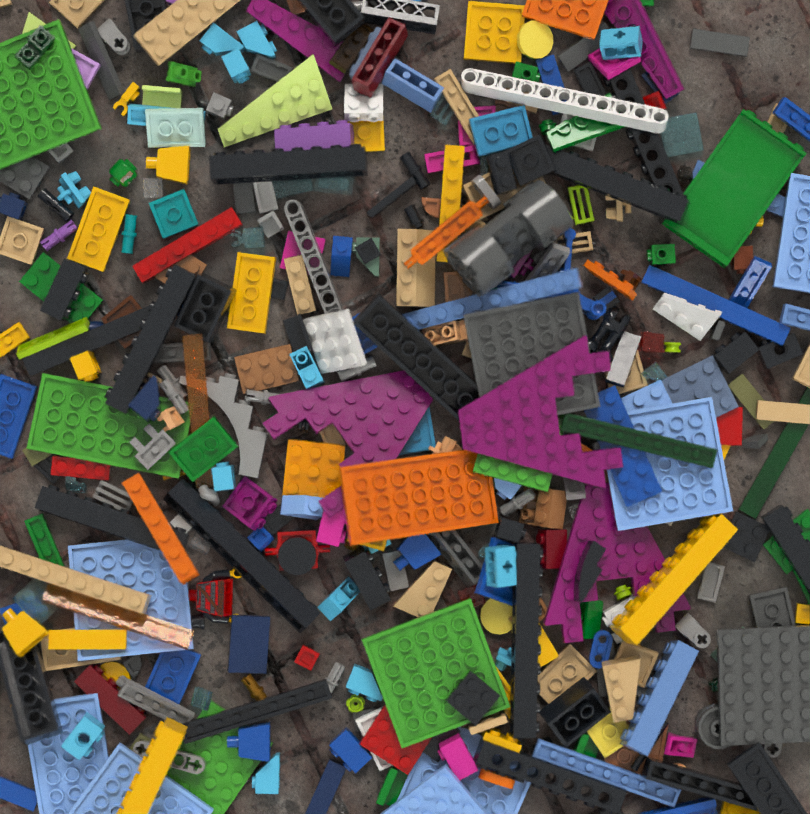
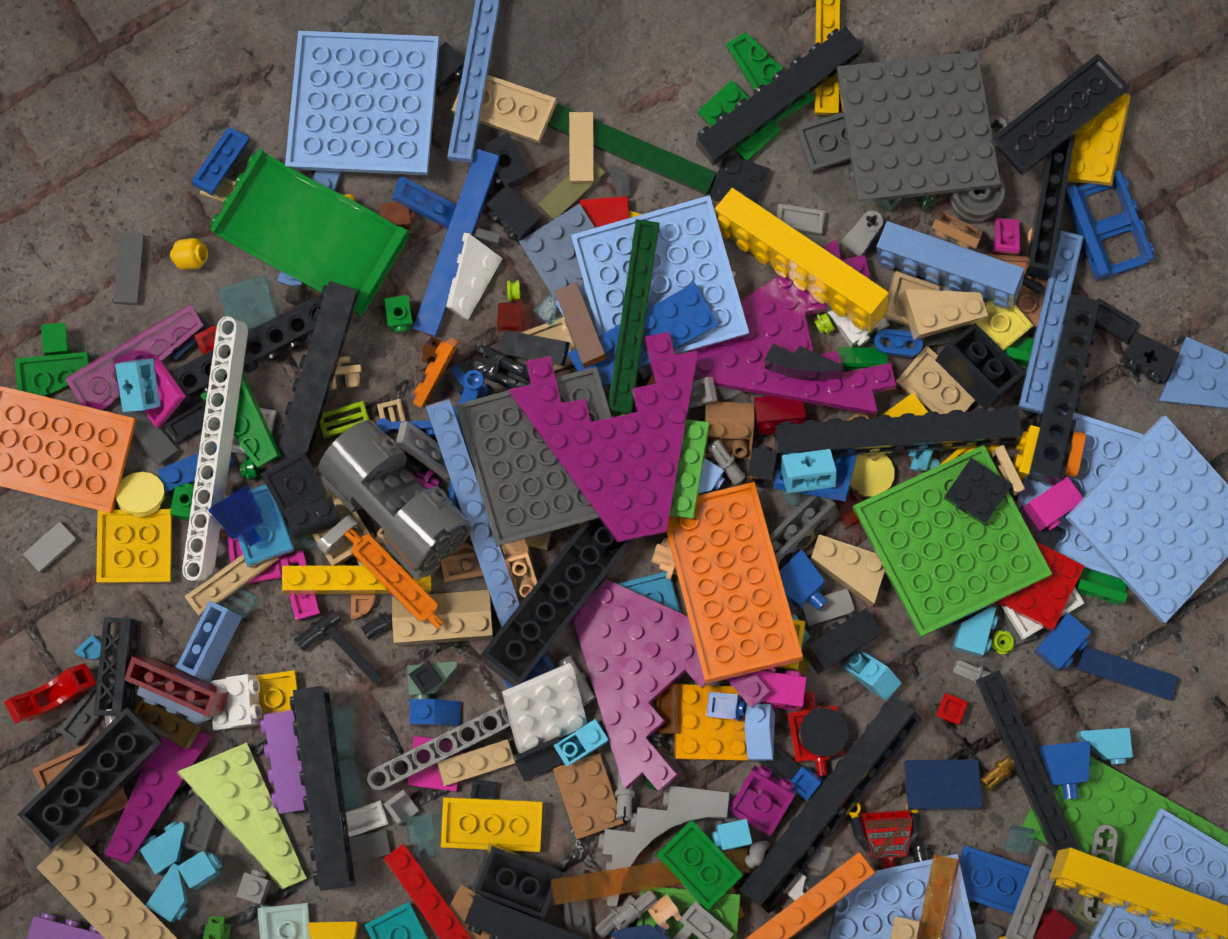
camera: 100 degrees left, 10 degrees down
none -> yellow head [170,238,208,270]
none -> clear blue torso [205,484,263,547]
none -> reddish brown tile [554,282,607,368]
none -> reddish brown tile [655,684,681,734]
none -> bracket [706,692,746,722]
none -> medium nougat plate [932,210,983,249]

